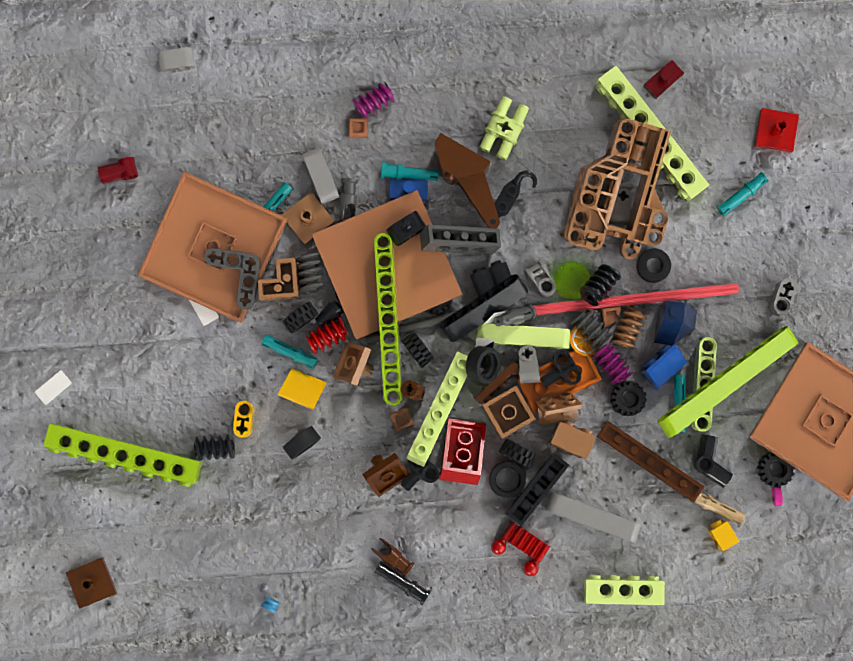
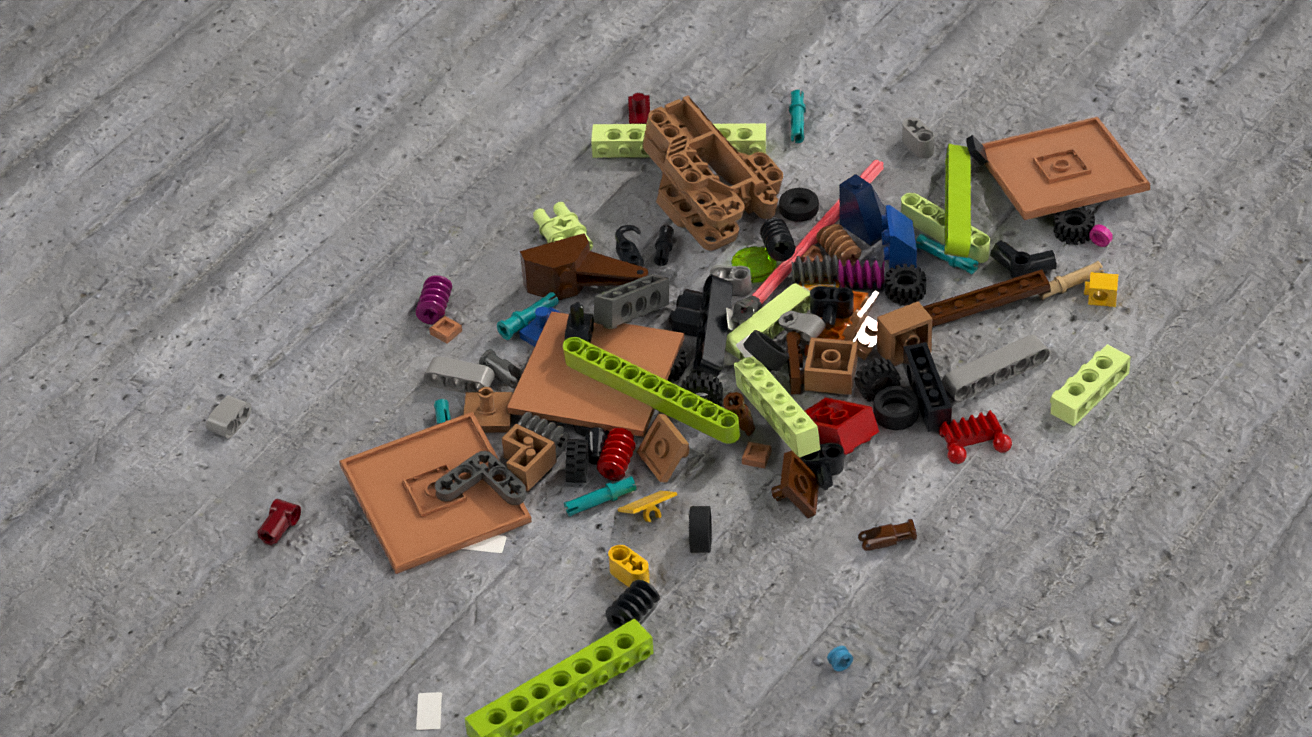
camera: 45 degrees left, 40 degrees down
black pin [375,562,431,606] -> none
red tile [755,108,799,153] -> none
none -> black pin [654,225,674,266]
none -> black tile [966,135,988,165]

